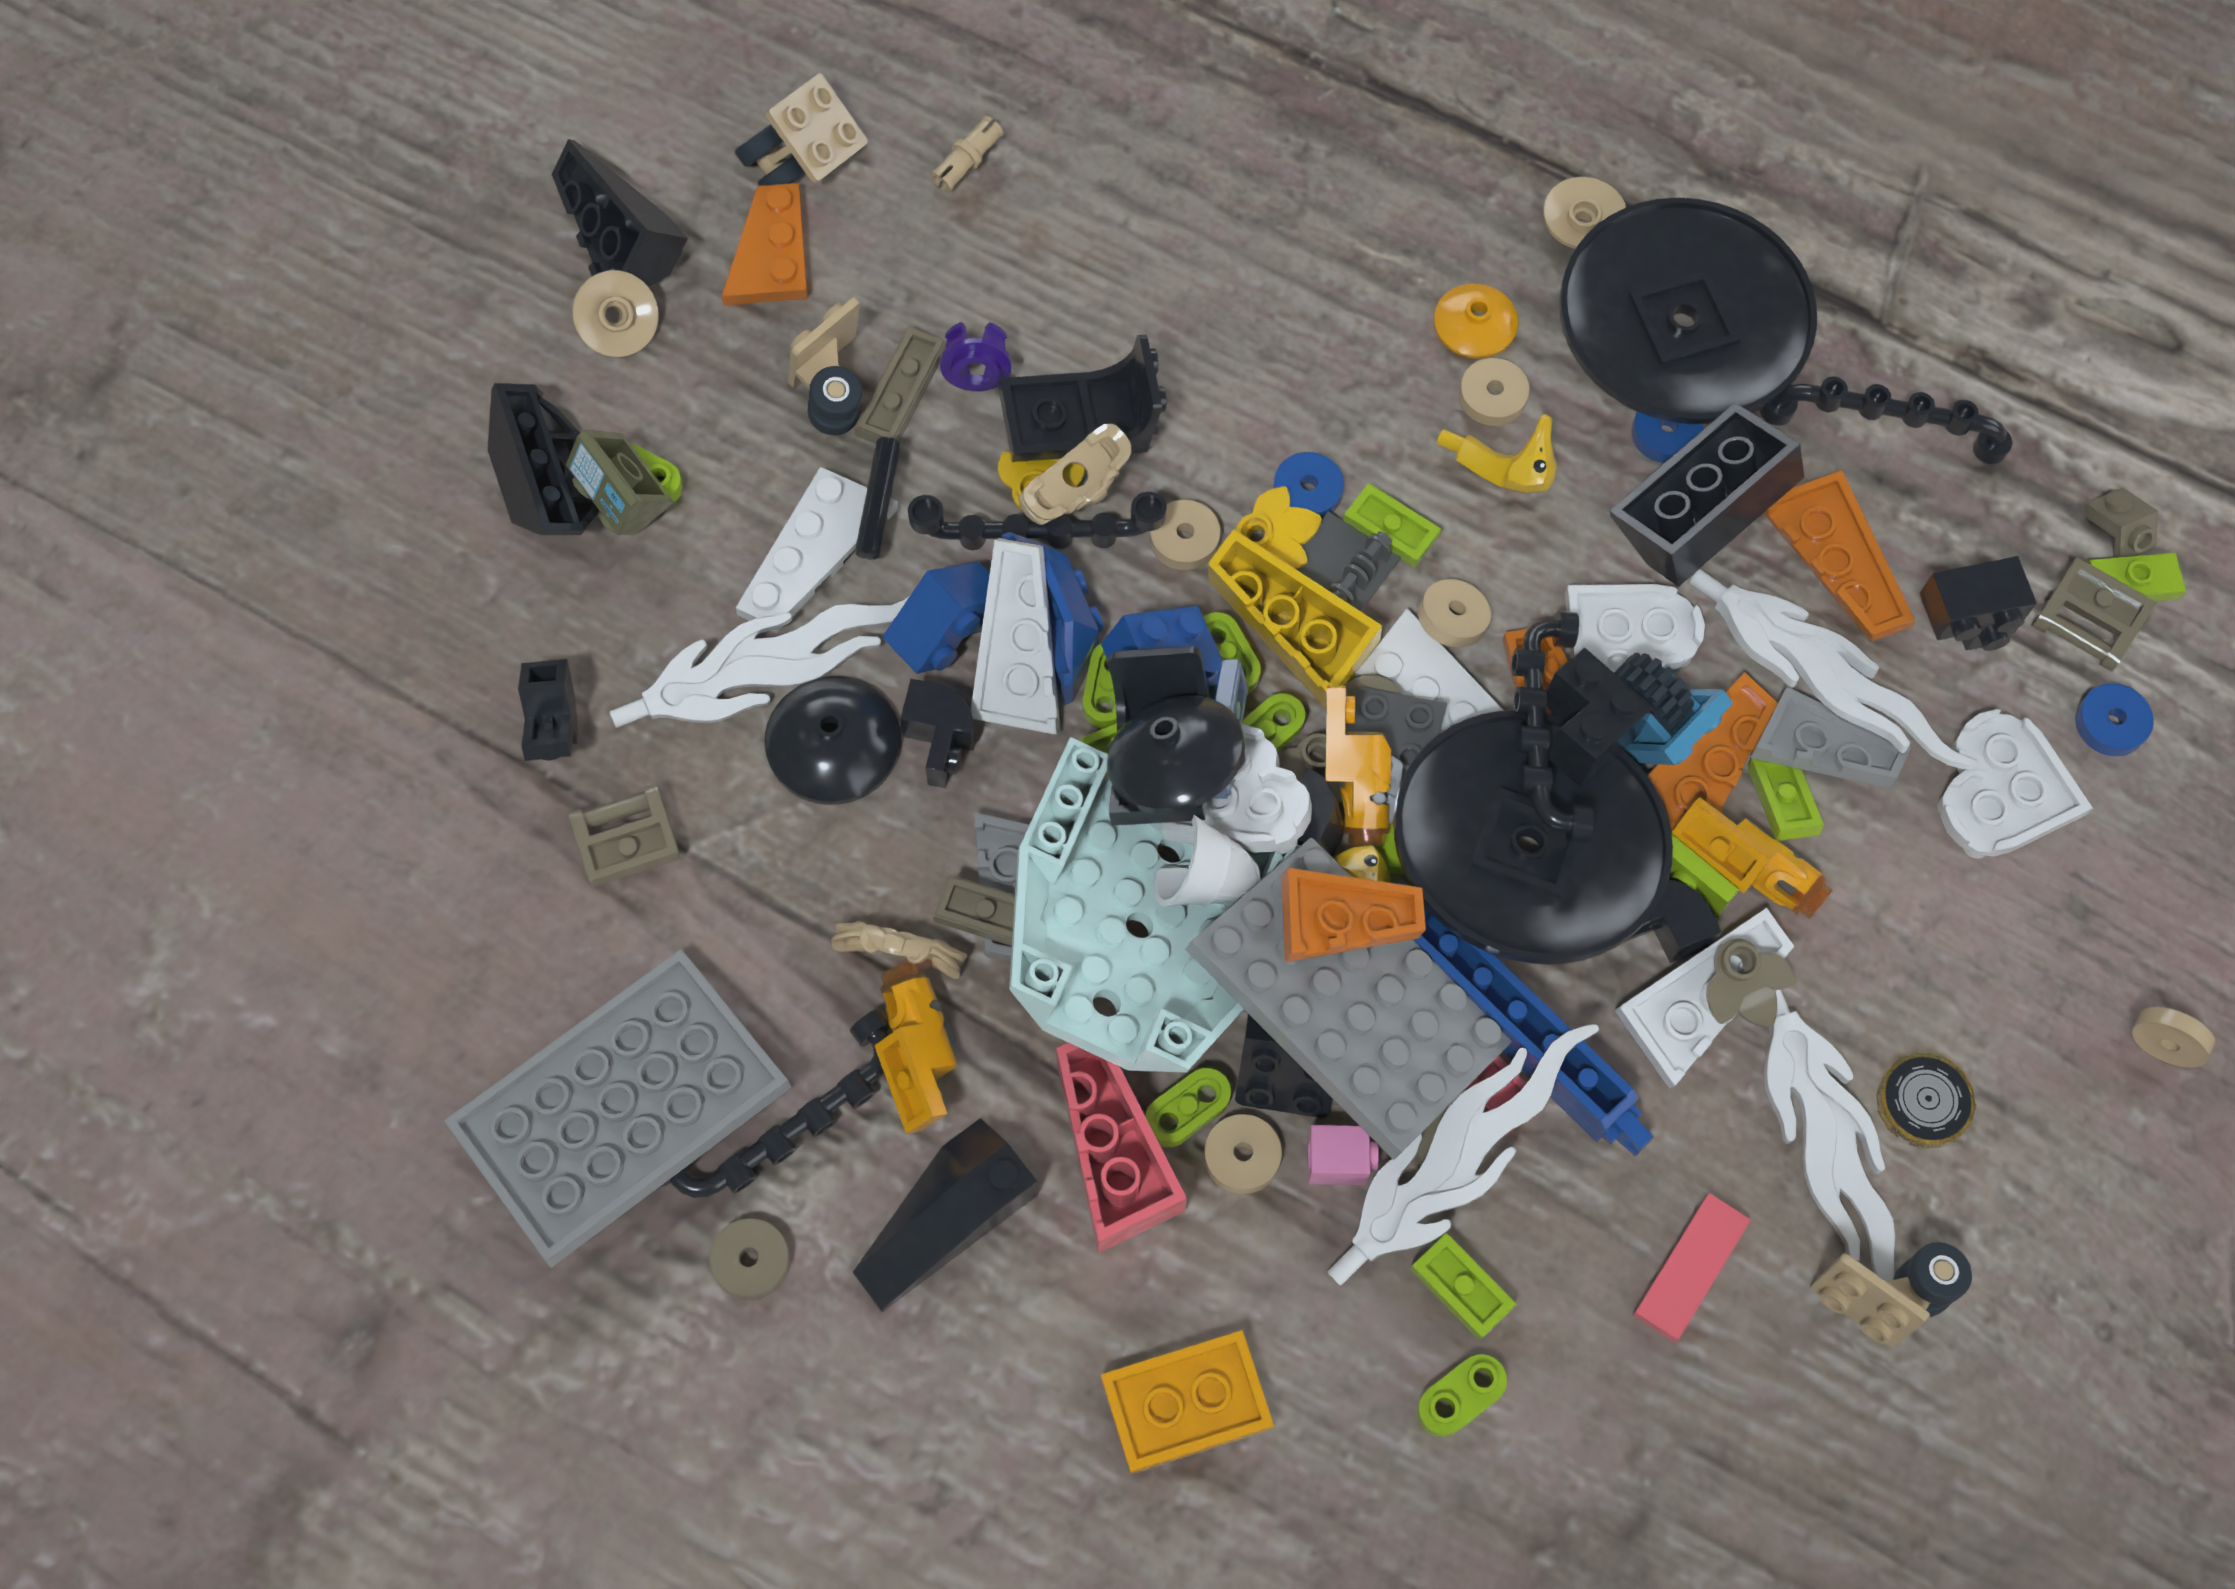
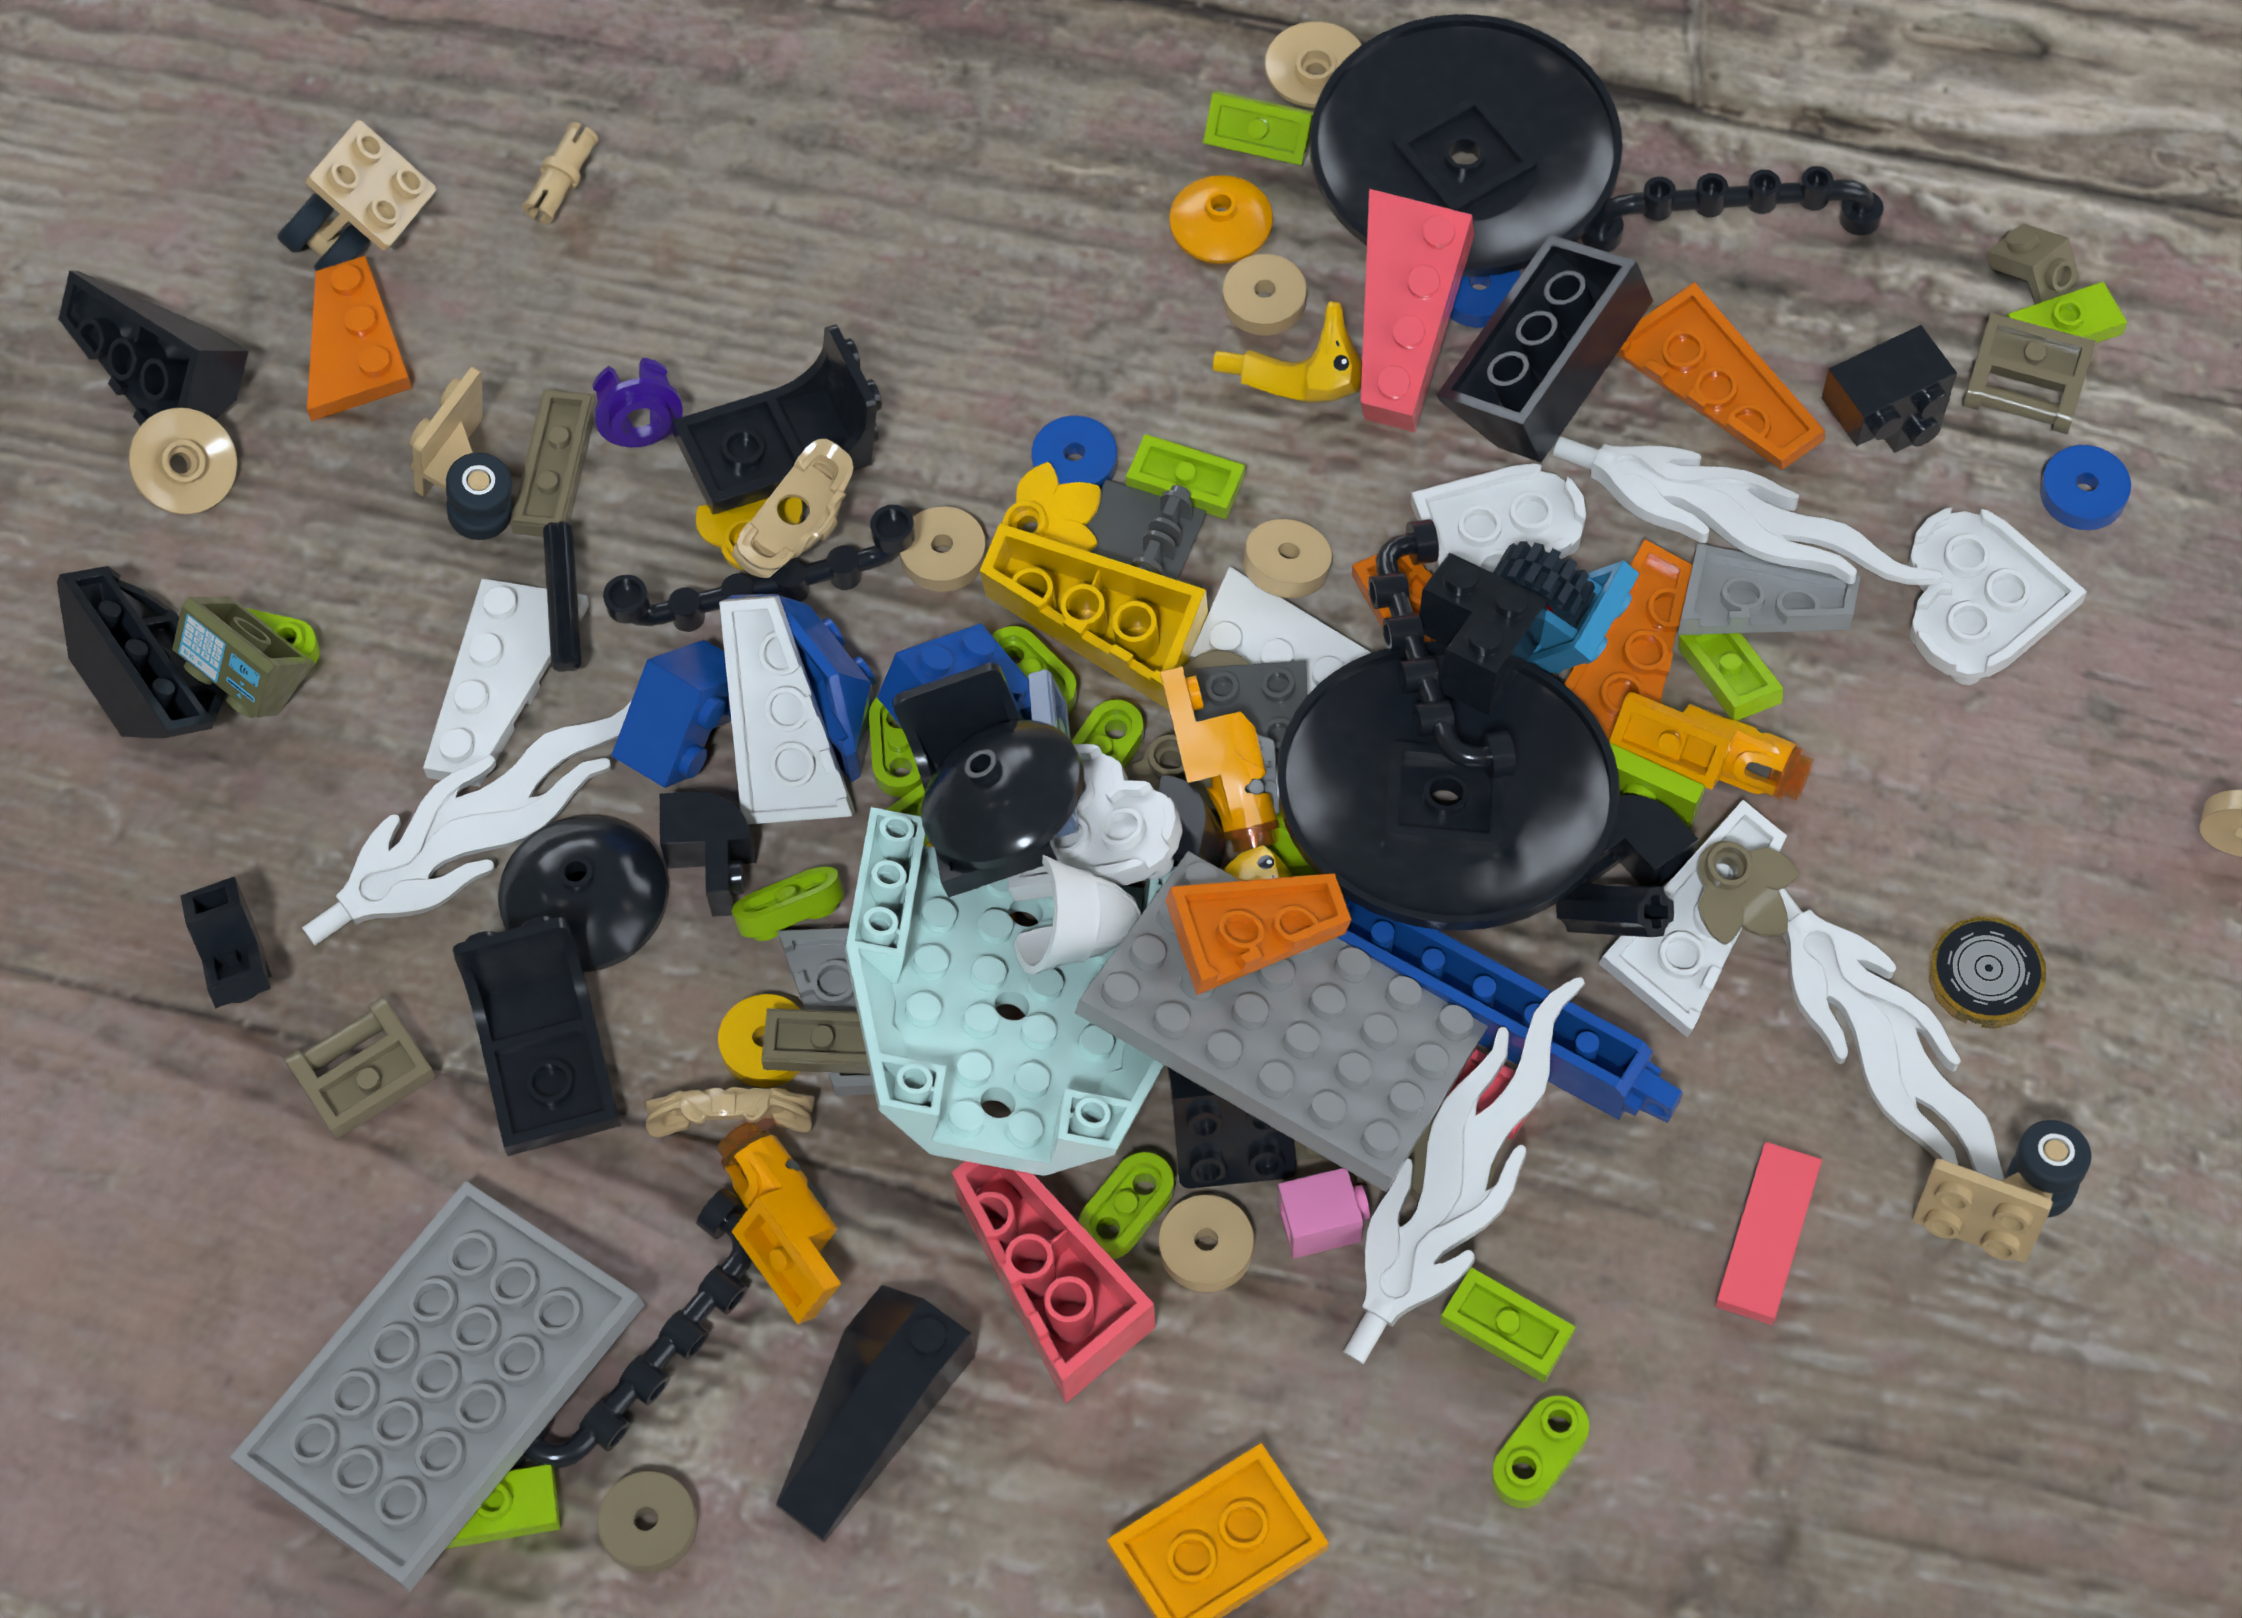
camera: 10 degrees left, 5 degrees down
none -> lime plate [445,1465,561,1549]
none -> black bracket [453,916,621,1156]
none -> yellow piece [718,994,801,1088]
none -> lime plate [731,866,845,941]
none -> lime plate [1203,90,1314,166]
none -> coral wedge [1360,189,1474,433]
none -> black axle [1556,883,1674,937]

